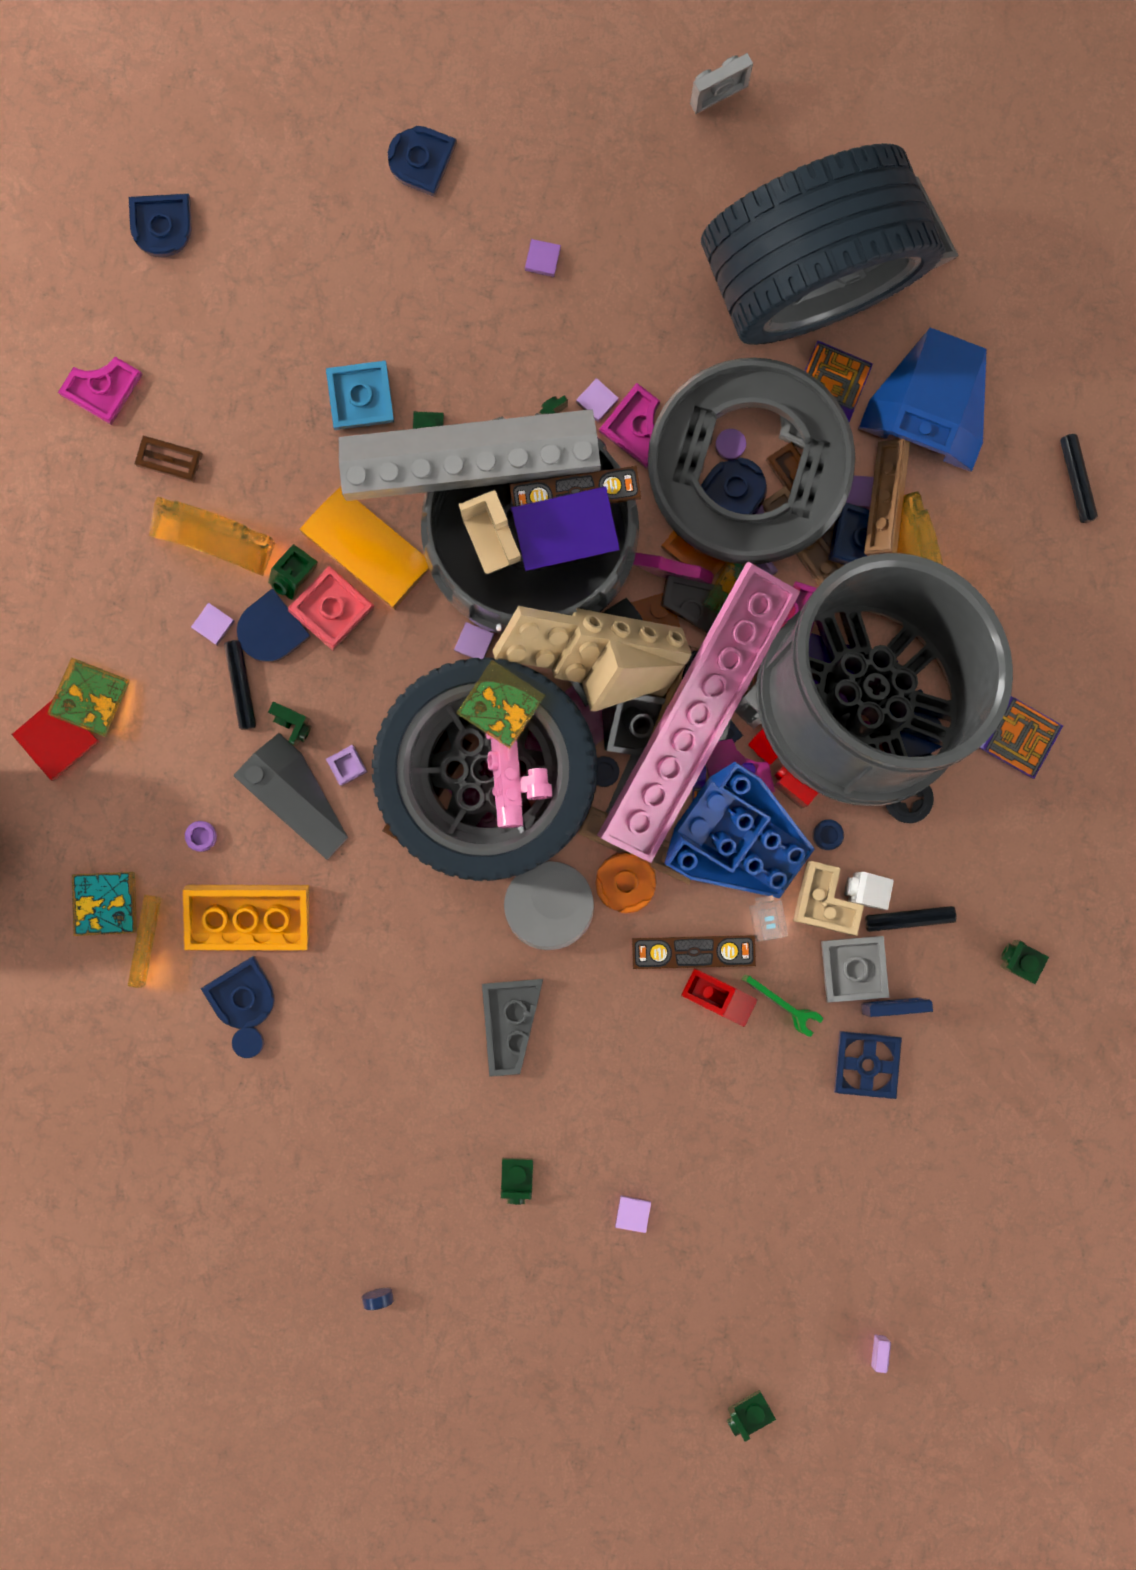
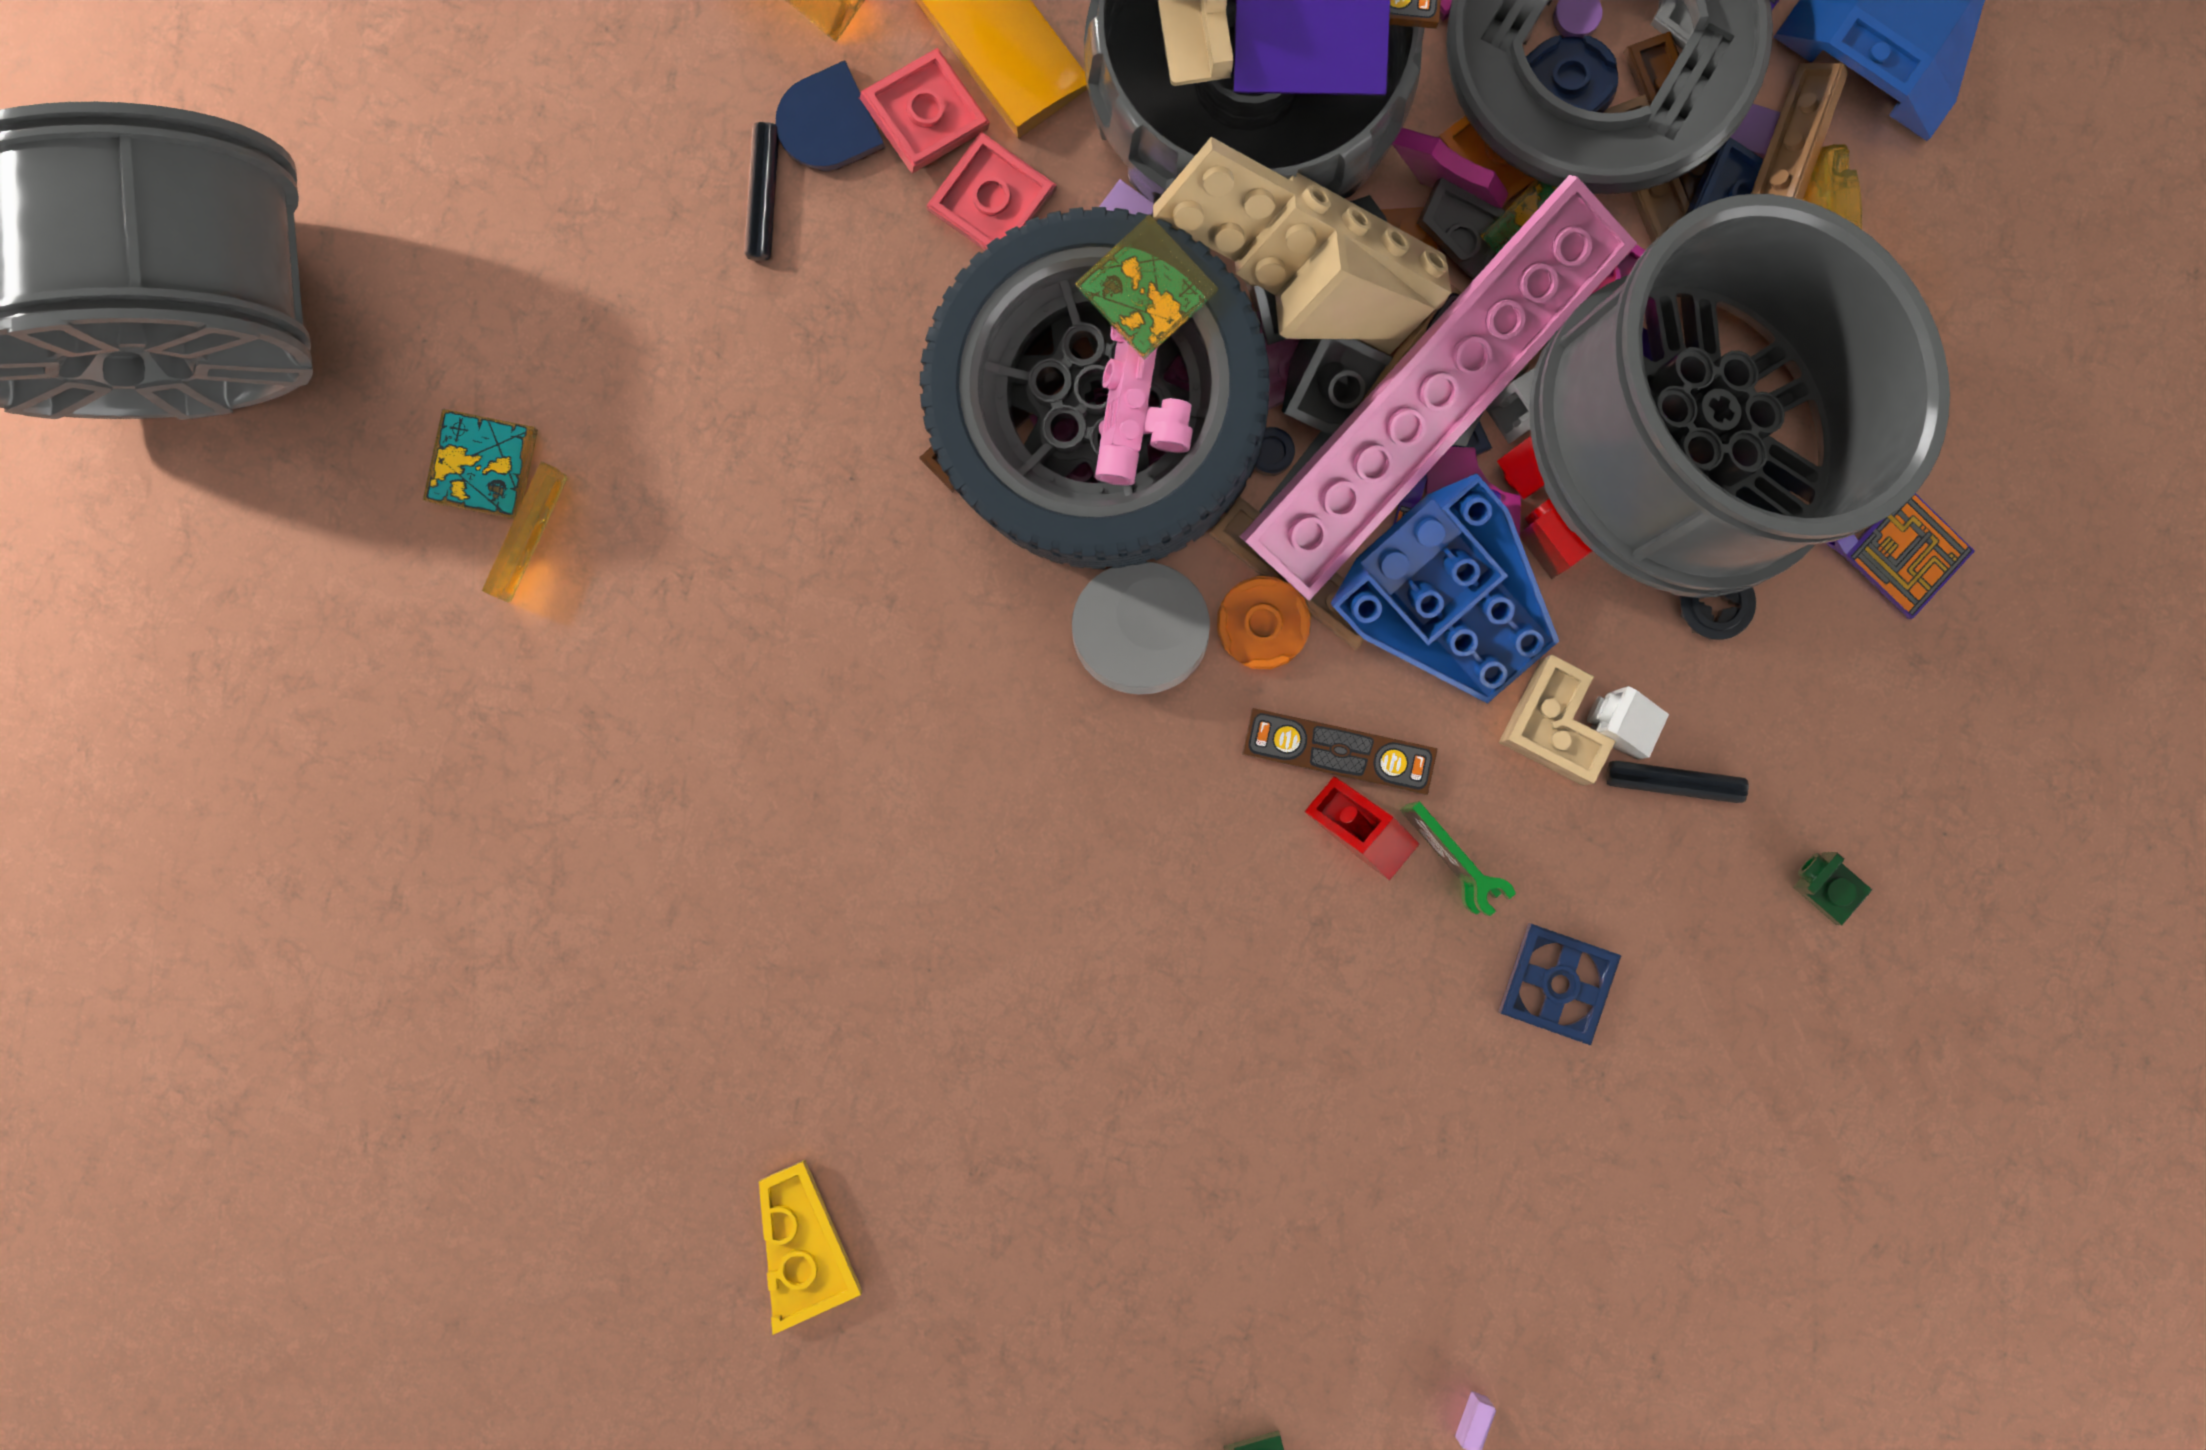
camera: 15 degrees right, 0 degrees up
red tile [11,695,100,781] -> none
clear yellow tile [47,657,129,737] -> none
light orange slope [183,885,309,950] -> none
medium lavender tile [185,821,217,852] -> none
lavender tile [191,603,235,646] -> none
dark blue tile [200,956,275,1029] -> none
dark blue tile [232,1027,264,1058] -> none
dark grey wedge [233,733,348,860] -> none
dark green bracket [268,544,318,599] -> none
dark green bracket [268,702,311,746] -> none
lavender tile [326,745,368,786] -> none
dark blue tile [361,1288,394,1310] -> none
dark grey wing [482,979,543,1077] -> none
dark green bracket [500,1157,533,1205] -> none
lavender tile [615,1196,651,1233] -> none
clear brick [749,895,788,942] -> none
dark blue tile [812,820,844,850] -> none
light grey plate [821,936,889,1003] -> none
dark blue piece [861,997,933,1017] -> none
black axle [1060,434,1098,523] -> none
none -> yellow wing [759,1160,863,1335]
none -> coral tile [927,132,1057,251]

